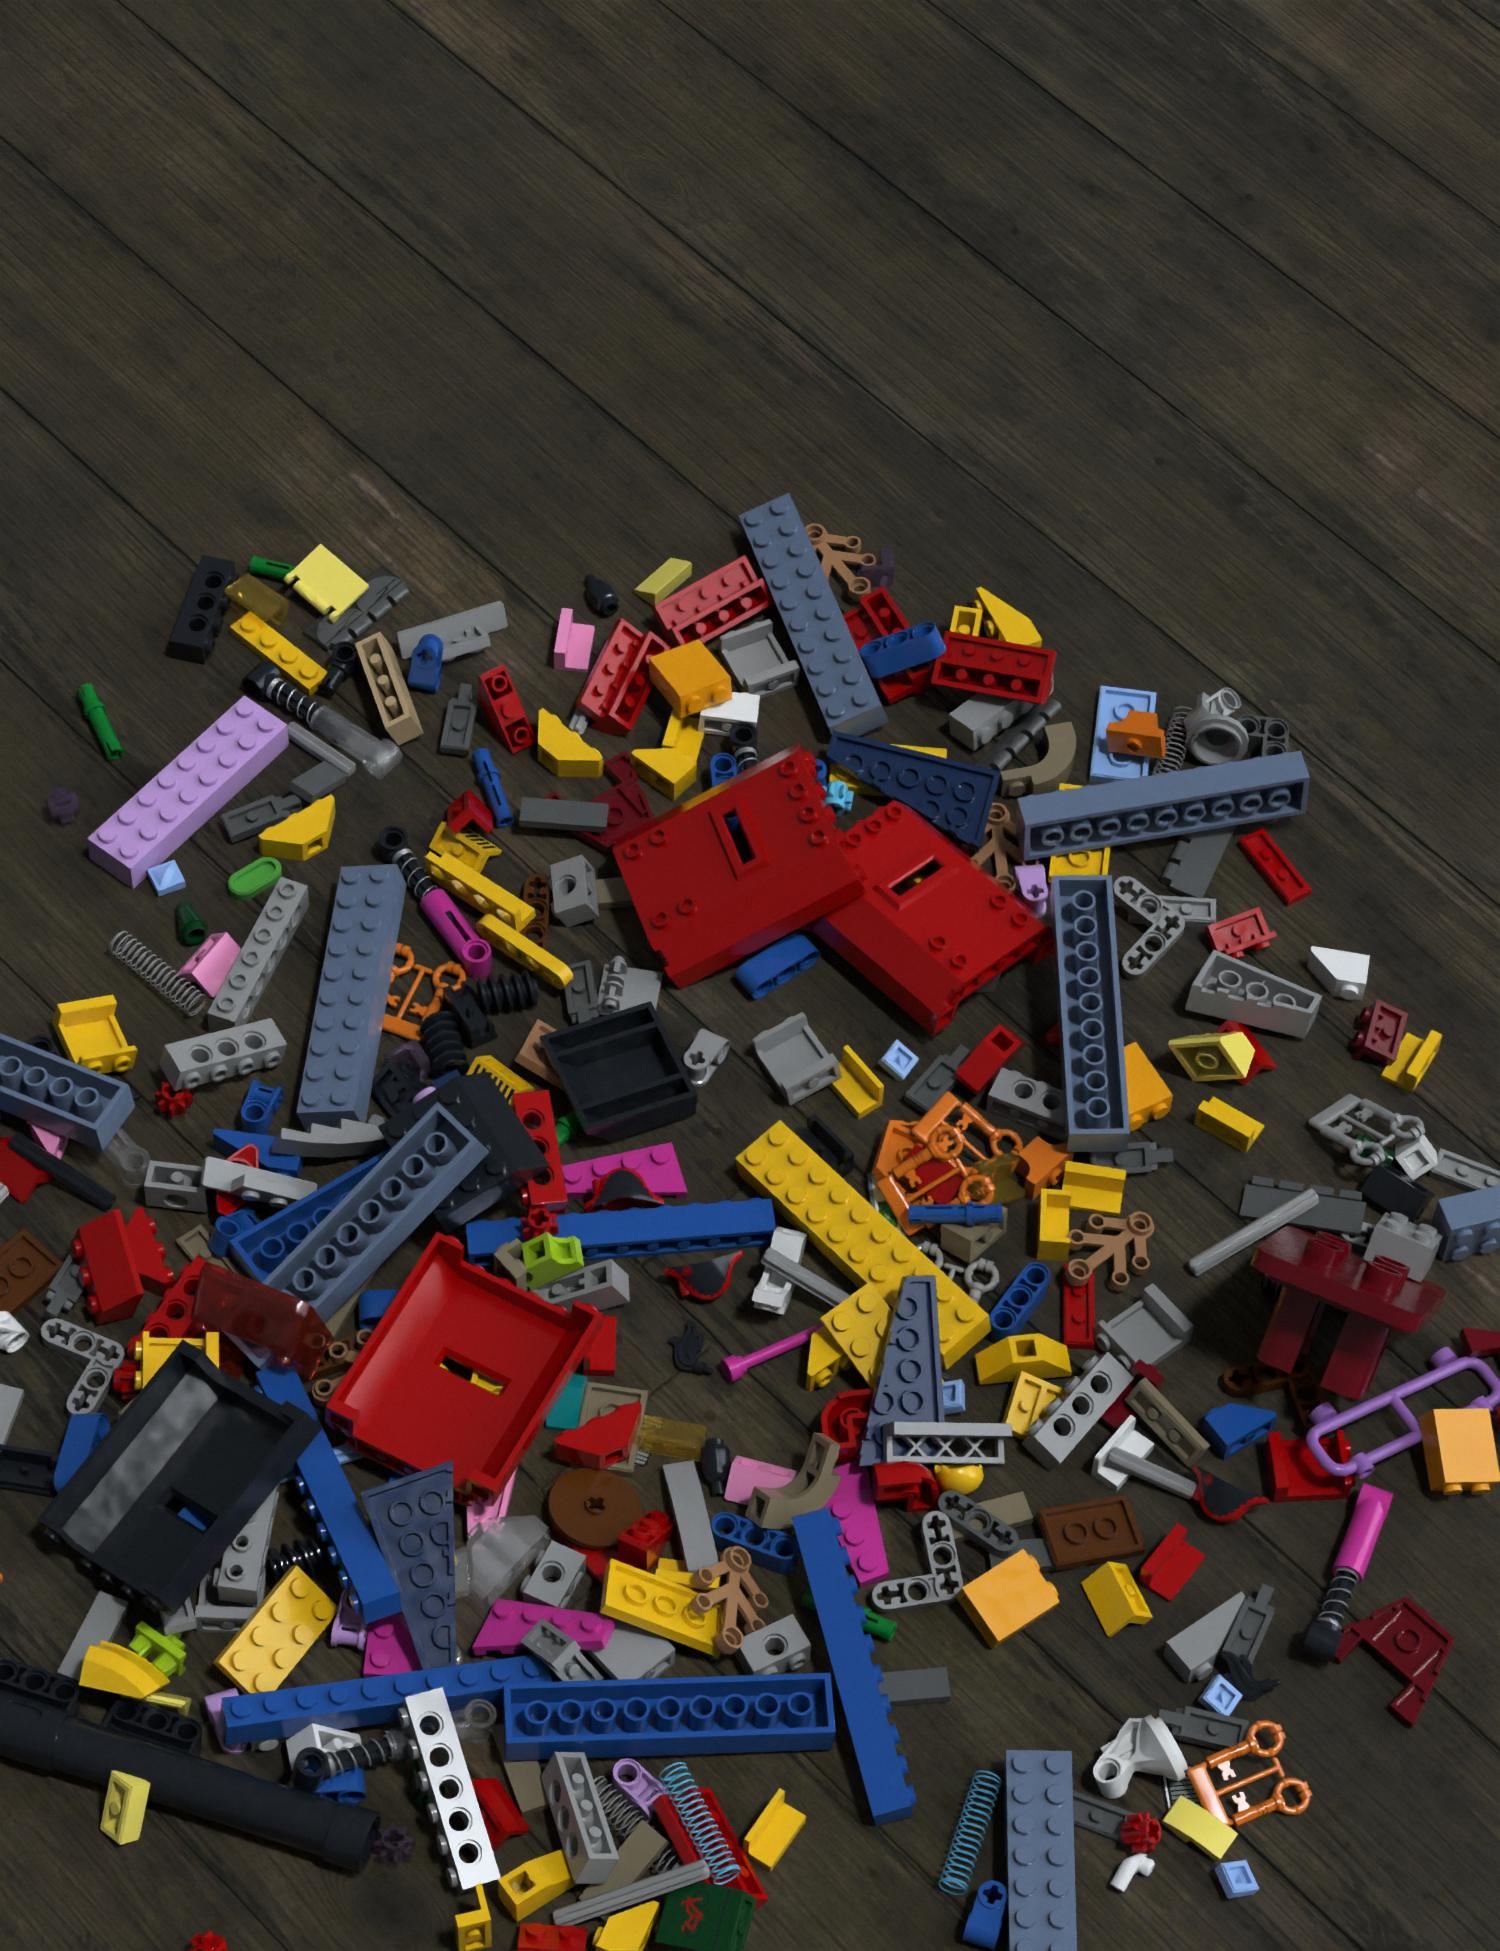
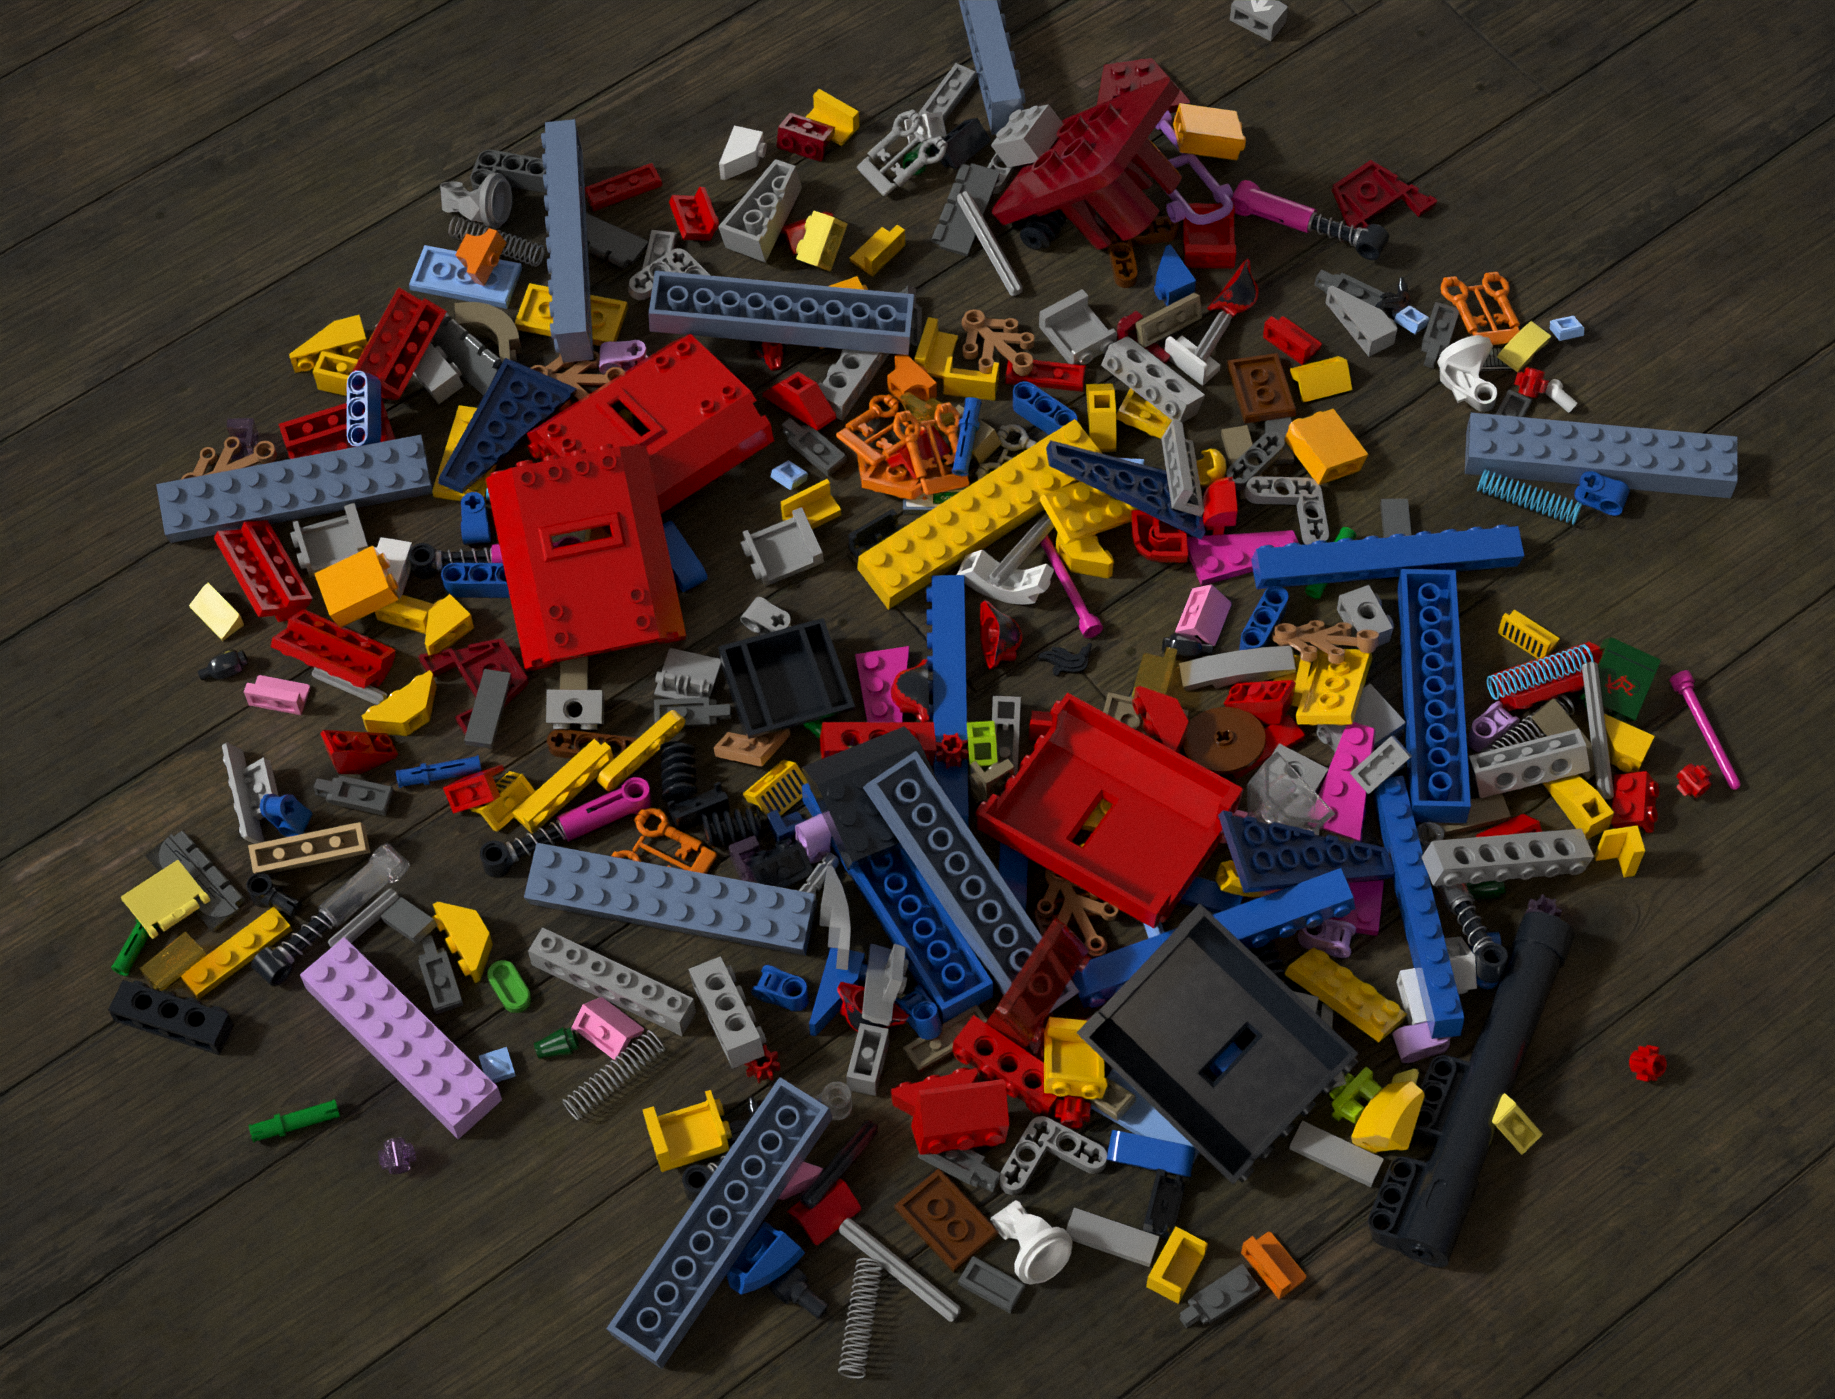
camera: 80 degrees left, 5 degrees up
dark tan arch [745,1432,841,1529] -> none

